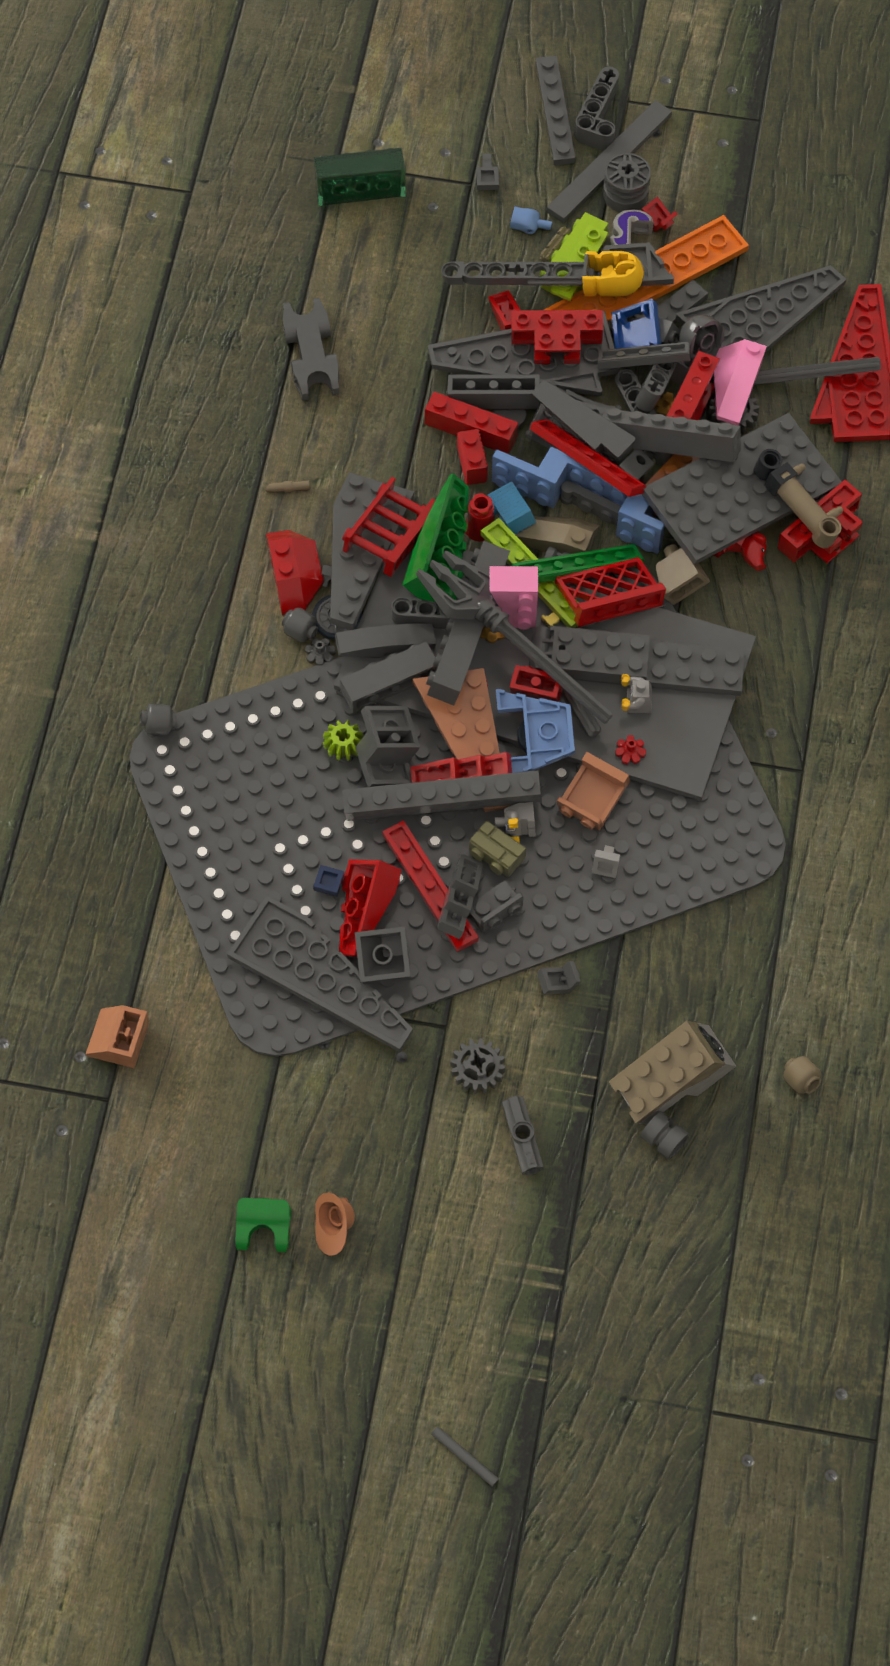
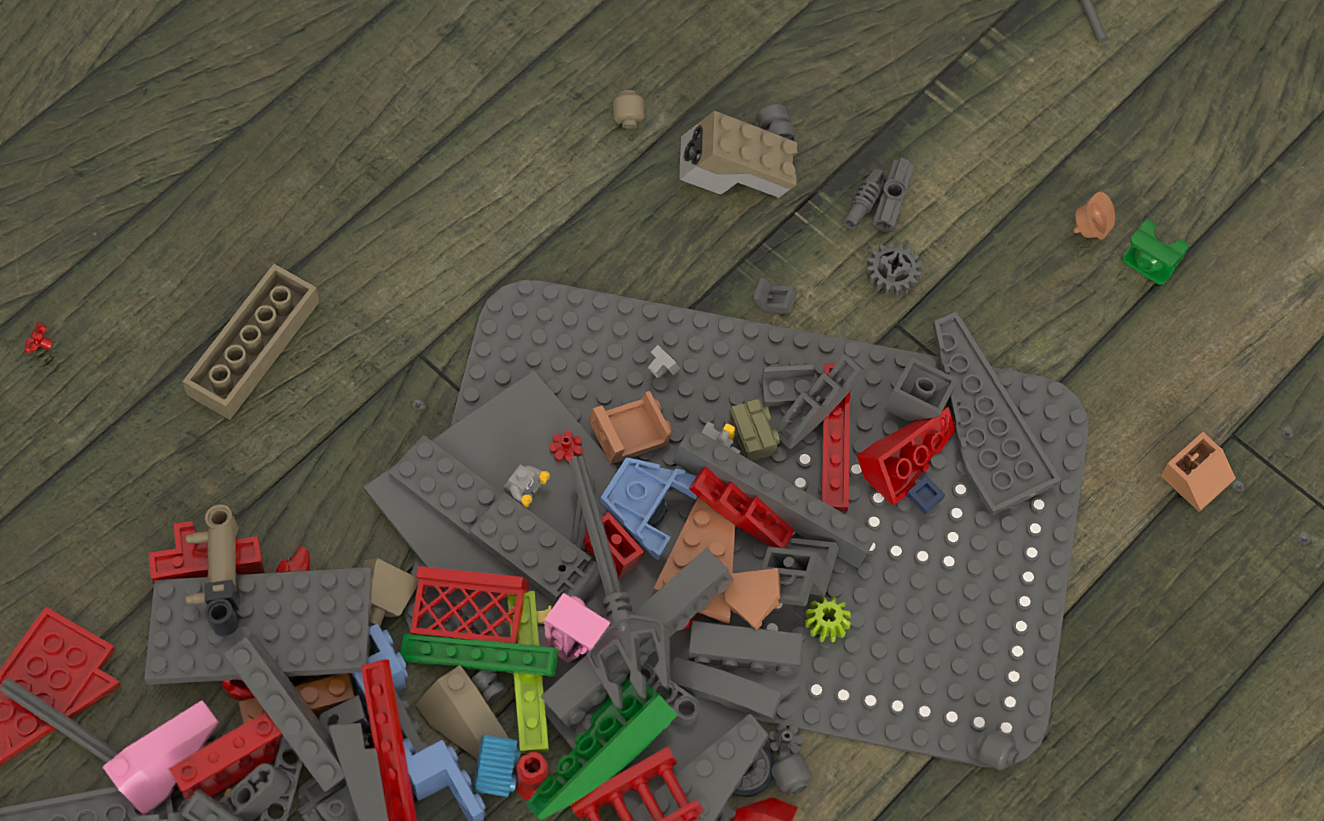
camera: 150 degrees left, 0 degrees up
none -> nougat slope [724,568,781,630]
none -> dark grey hinge [843,169,886,230]

